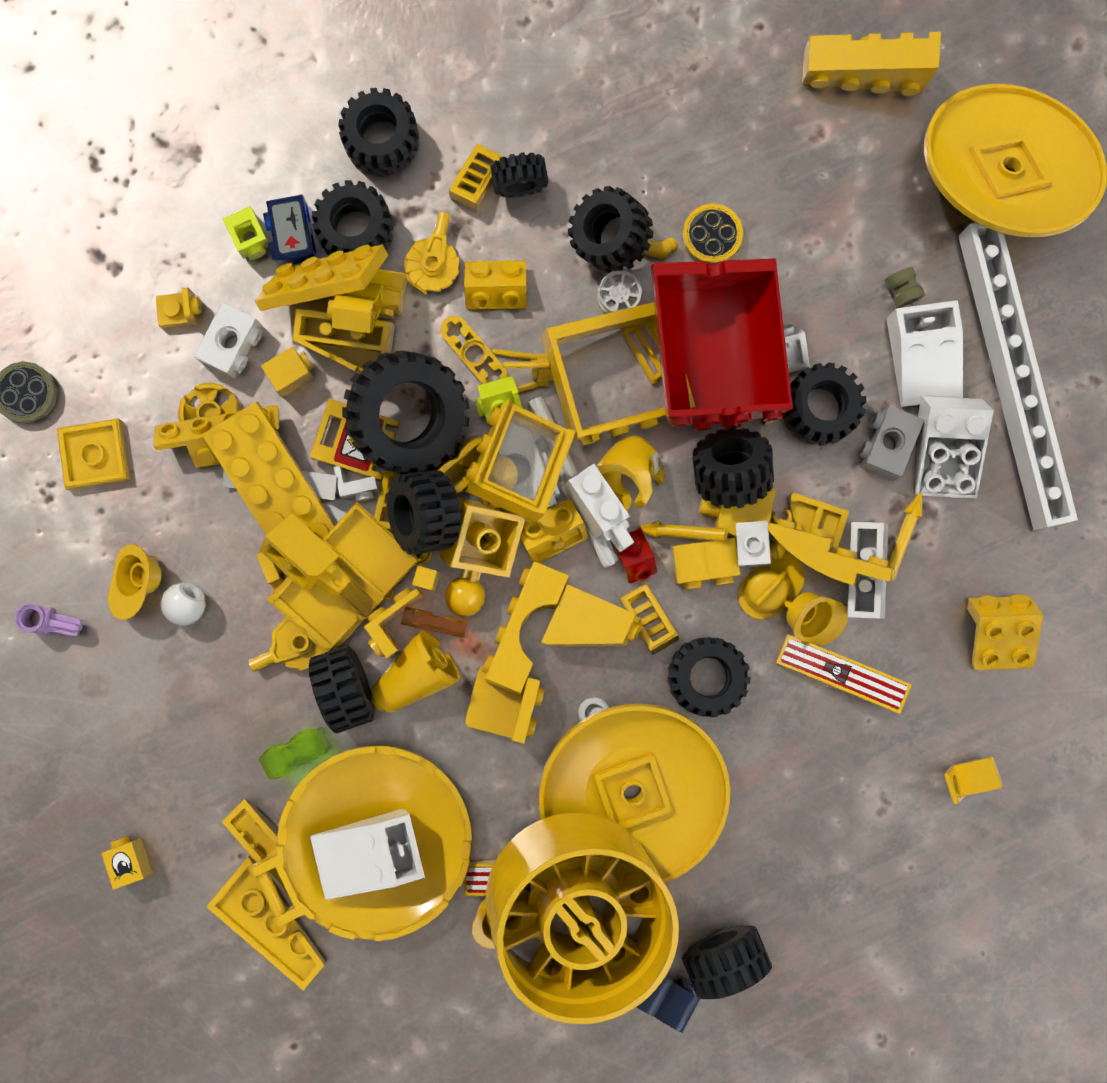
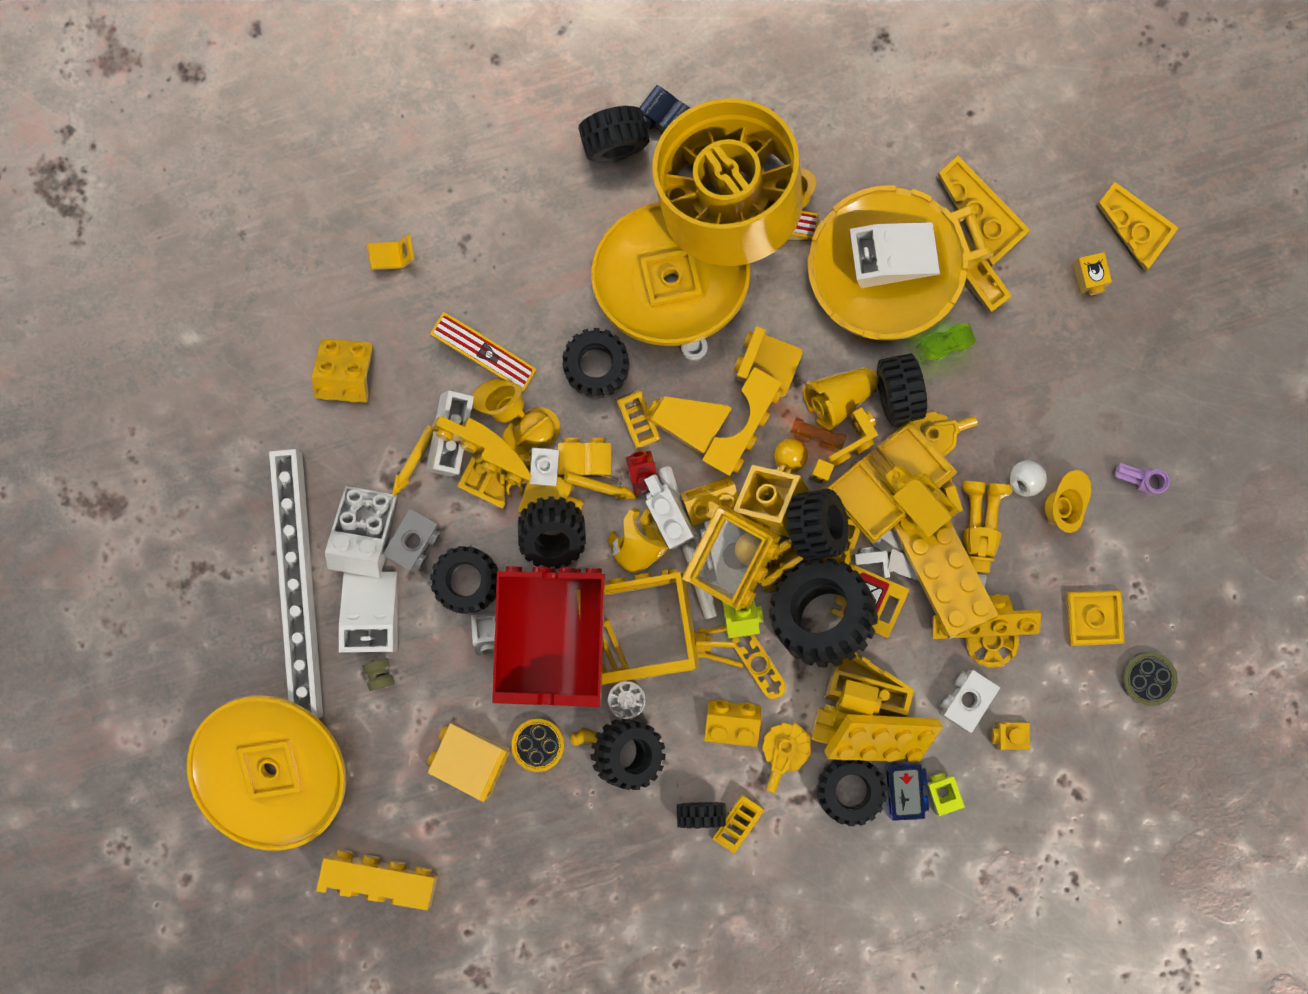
camera: 165 degrees left, 0 degrees up
yellow brick [261,346,314,398] -> none
black tyre [338,88,419,176] -> none
none -> yellow slope [426,722,511,802]
none -> yellow piece [962,481,1013,573]
none -> yellow wing [1097,182,1179,272]

